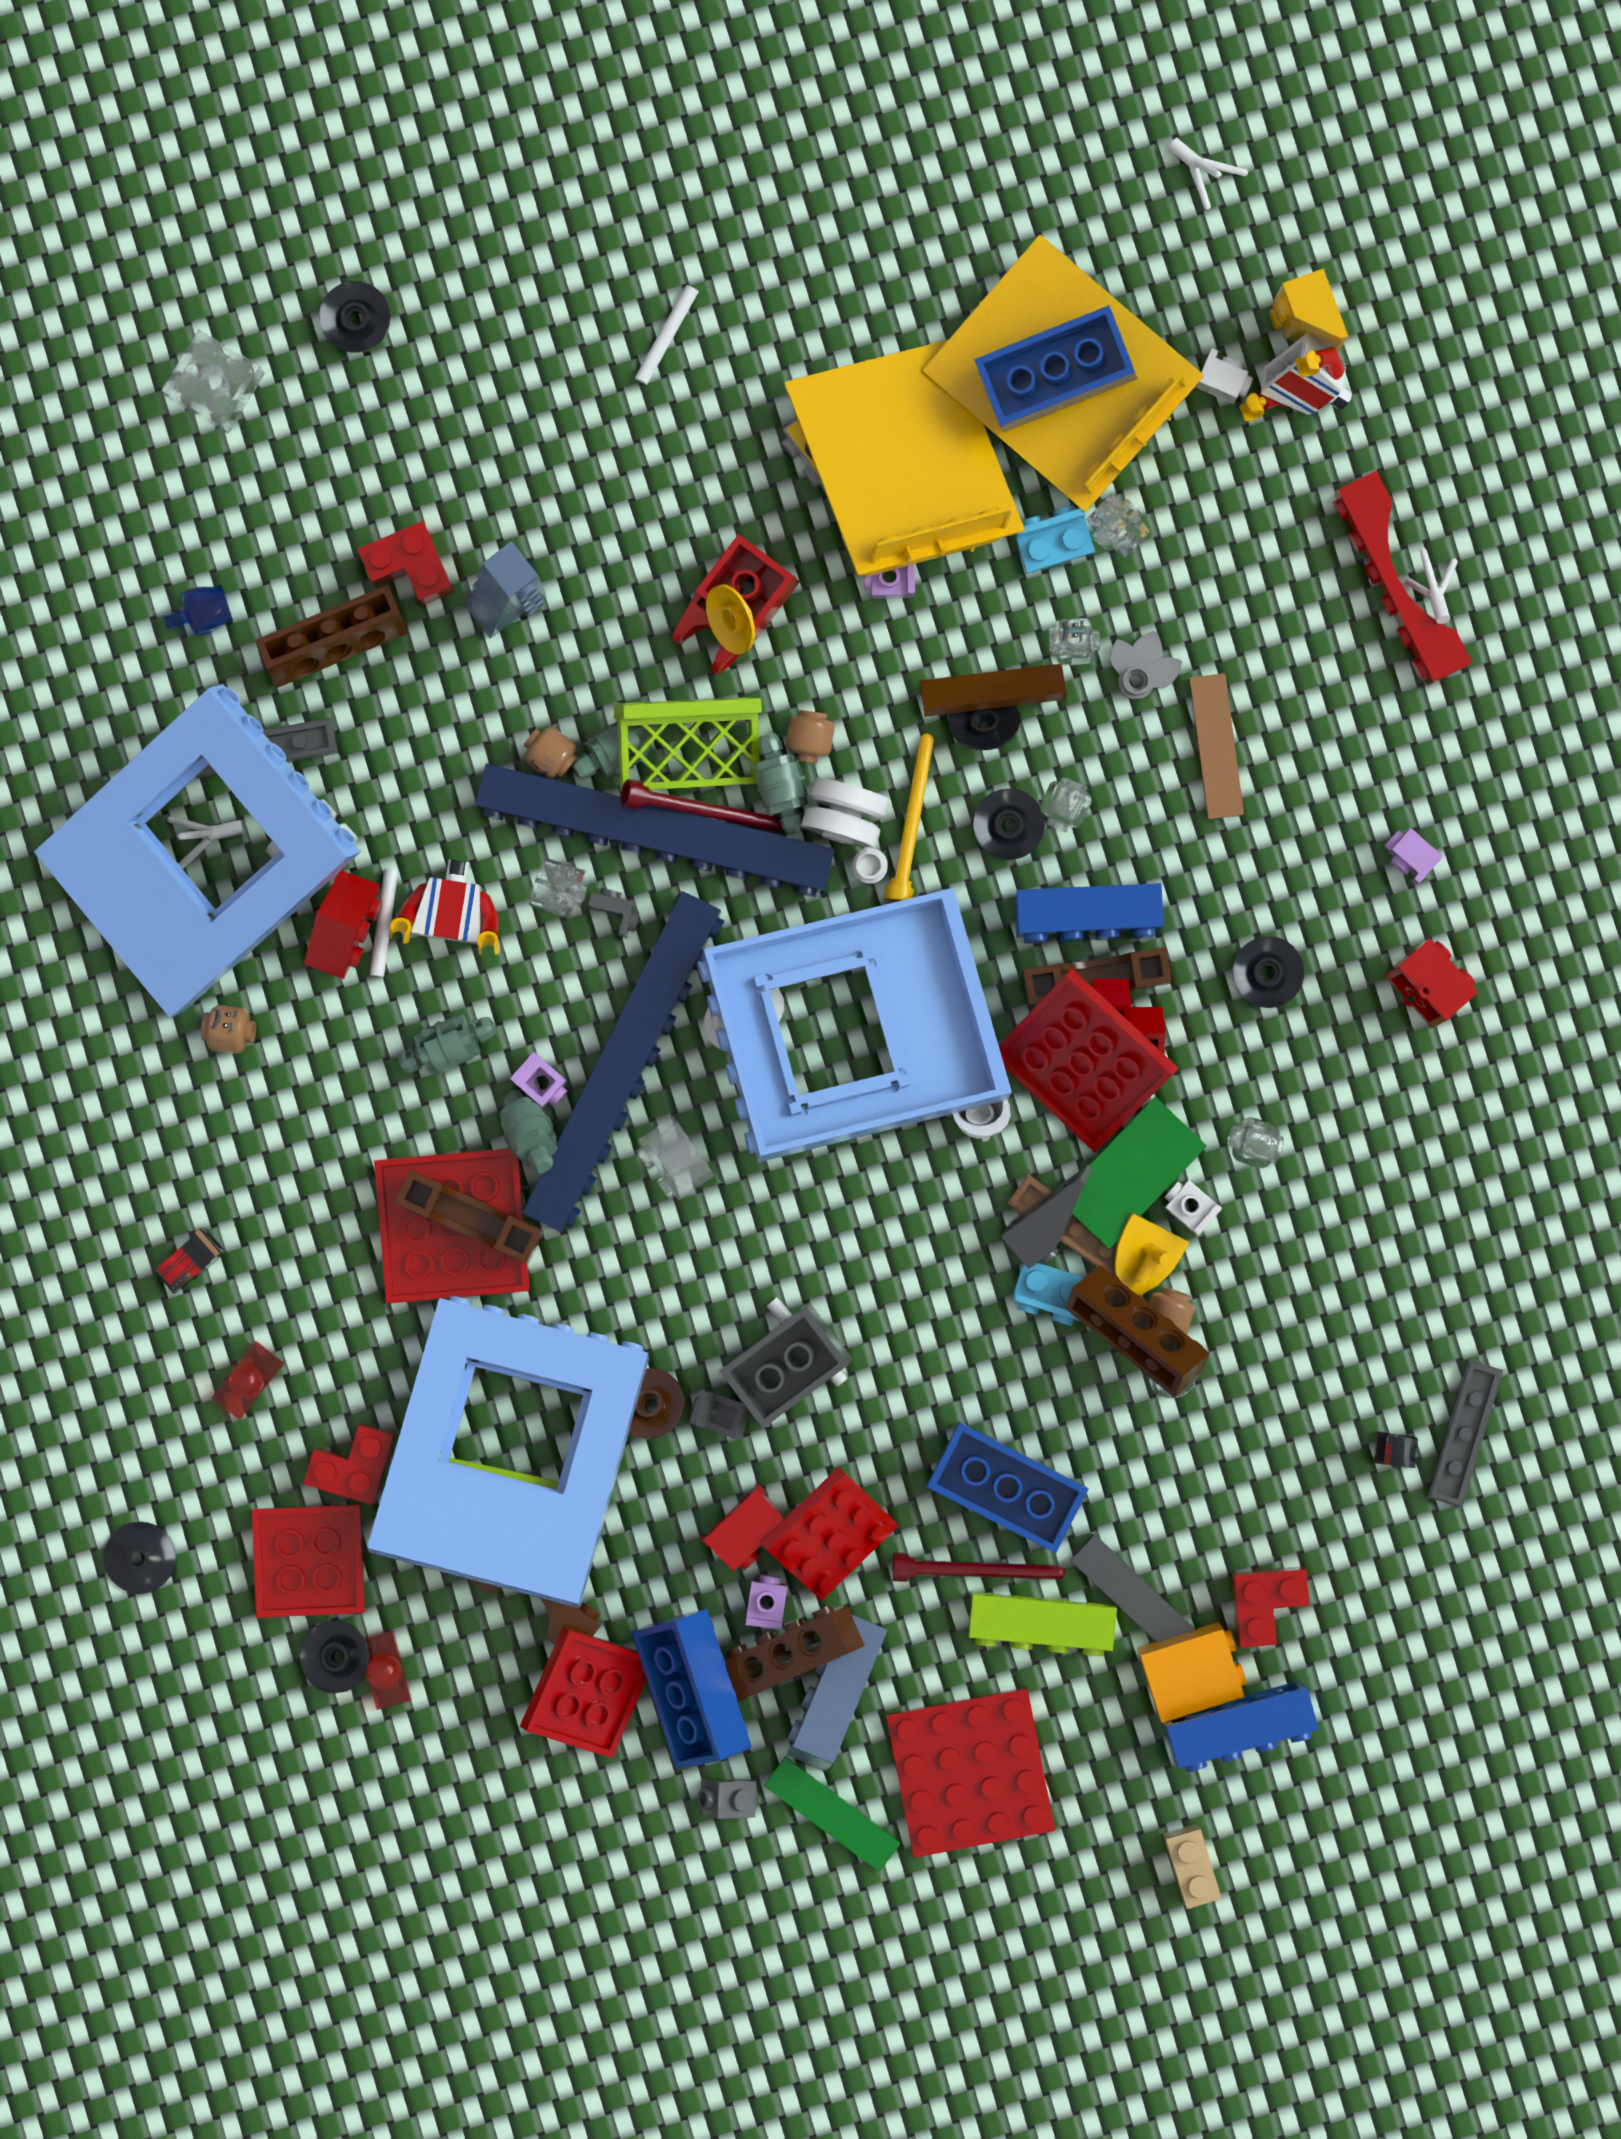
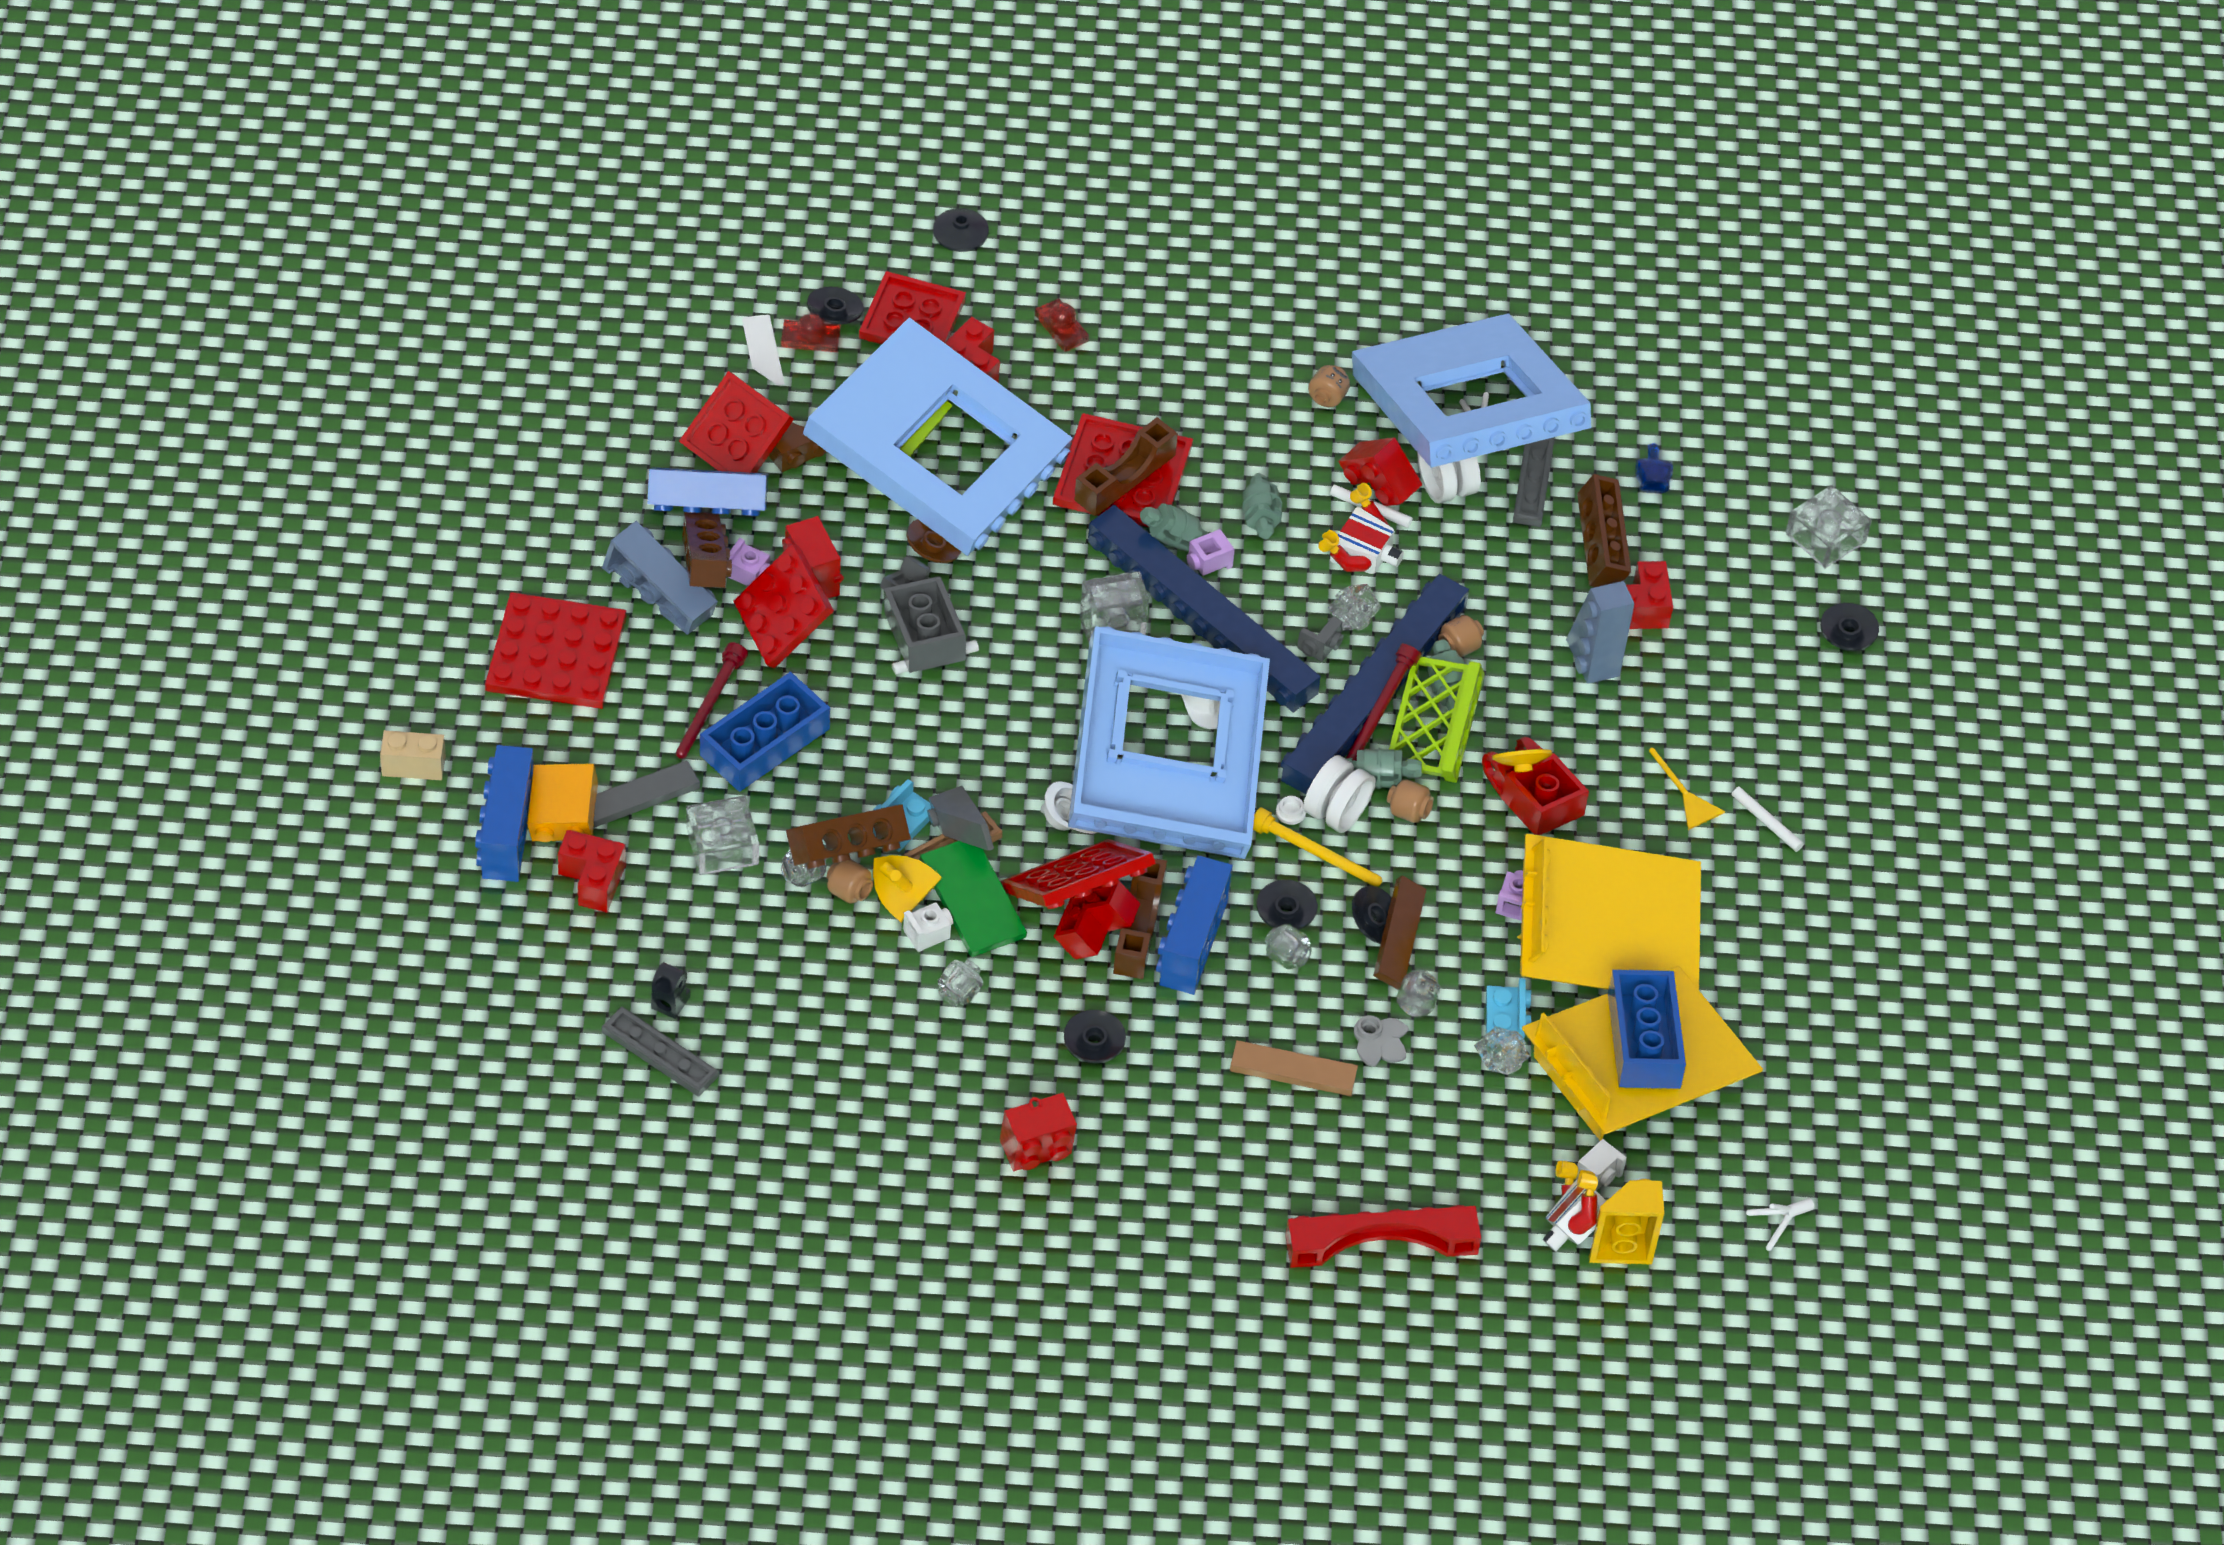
camera: 105 degrees right, 35 degrees down
leg [155,1228,227,1294] -> none
dark grey bracket [698,1779,756,1819] -> none
green tile [764,1756,901,1872] -> none
lime brick [968,1592,1117,1656] -> none
lavender brick [1385,828,1443,886] -> none
white plant [1406,548,1457,624] -> none
none -> clear brick [686,795,759,875]
none -> white sticker [742,315,785,386]
none -> yellow piece [1649,748,1725,830]

